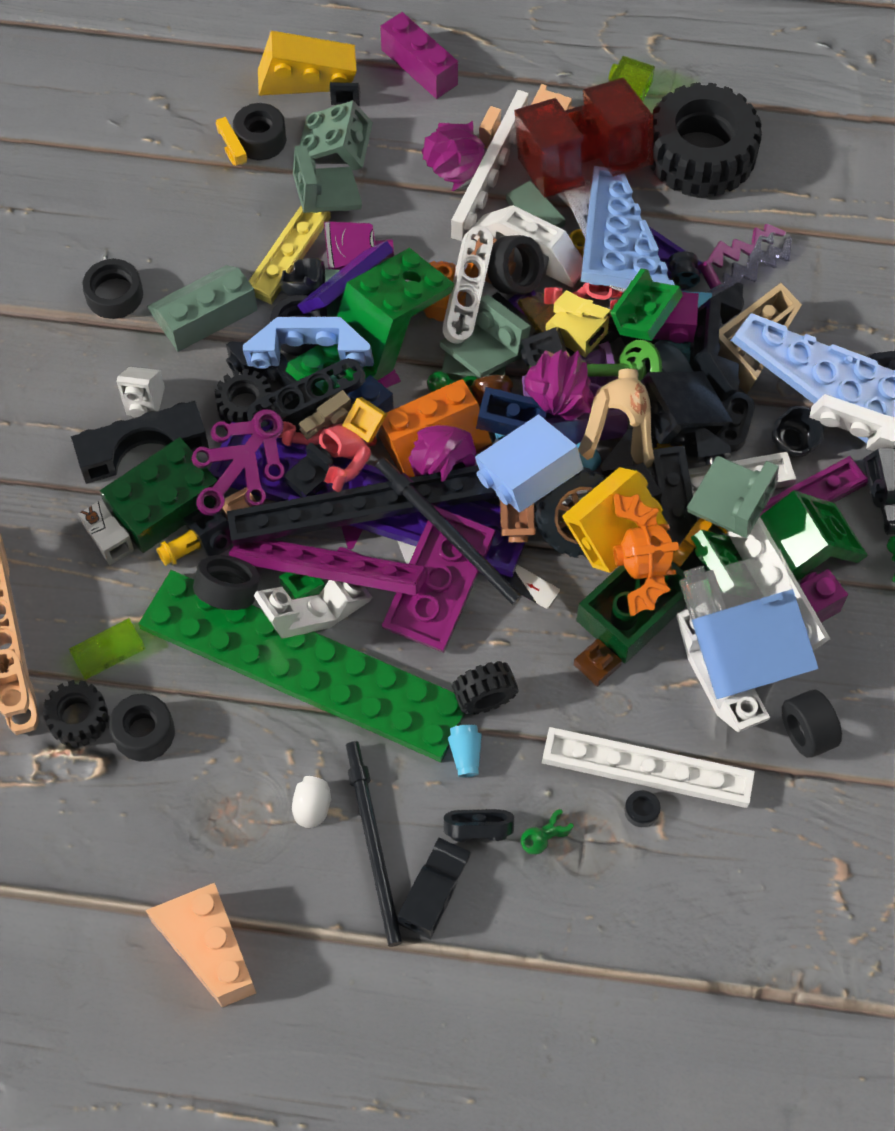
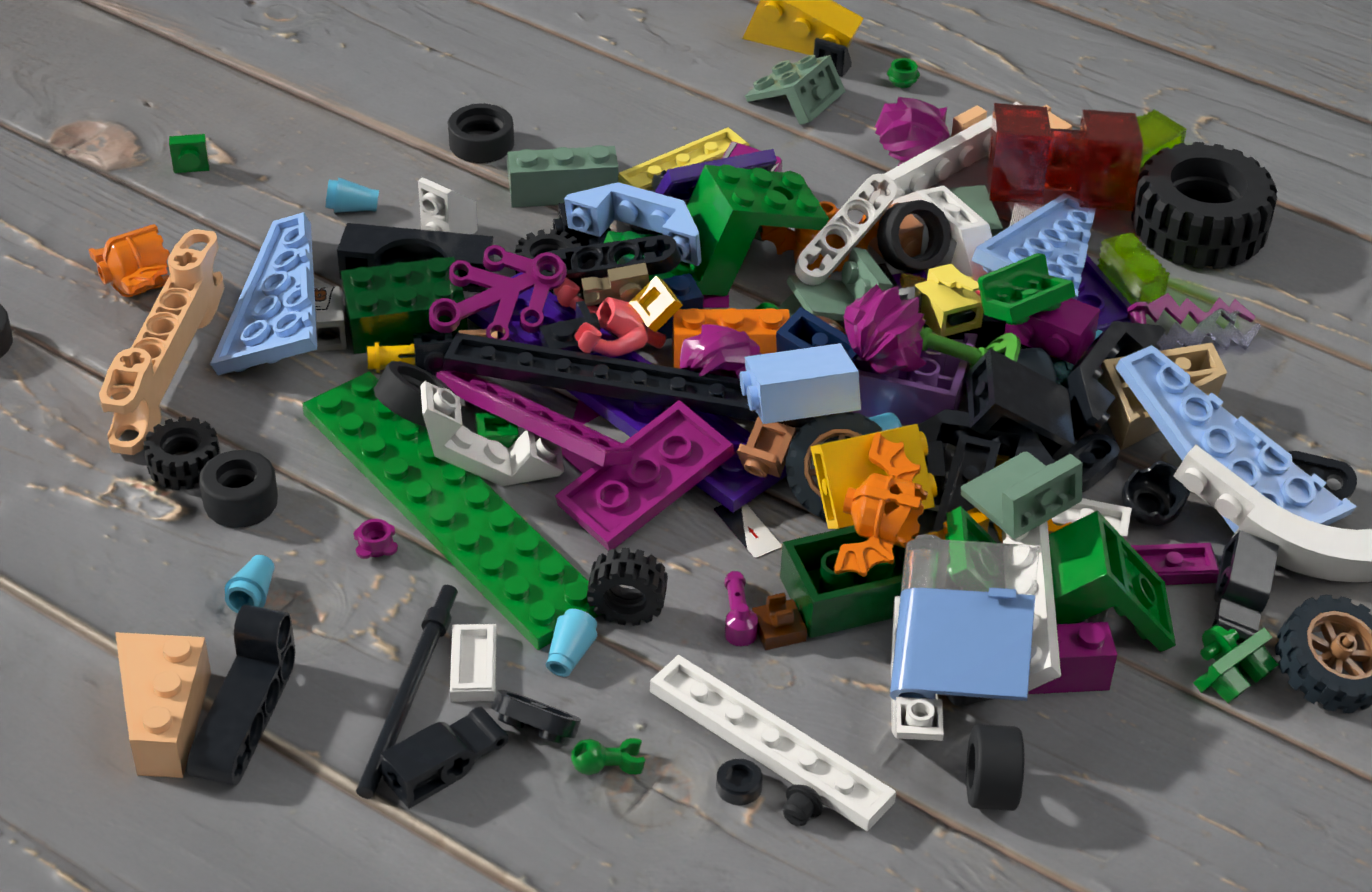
camera: 25 degrees right, 20 degrees down
clear neon green plate [69,618,145,680] -> none
yellow tile [215,117,247,166] -> none
black tyre [233,103,287,160] -> none
white piece [292,776,331,828] -> none
sand green bracket [293,145,362,213] -> none
black bar [375,457,522,605] -> none
magenta brick [380,12,458,99] -> none
tan piece [578,369,654,467] -> none
black wheel [667,251,700,289] -> none
none -> black beam [188,604,295,786]
none -> light blue wing [210,212,317,375]
none -> medium azure cone [225,555,275,613]
none -> medium azure cone [325,177,379,213]
none -> magenta plate [353,519,398,559]
none -> white tile [450,624,497,702]
none -> magenta piece [724,571,758,646]
none -> black piece [783,784,824,826]
none -> green plate [887,58,920,88]
none -> clear neon green brick [1097,232,1170,315]

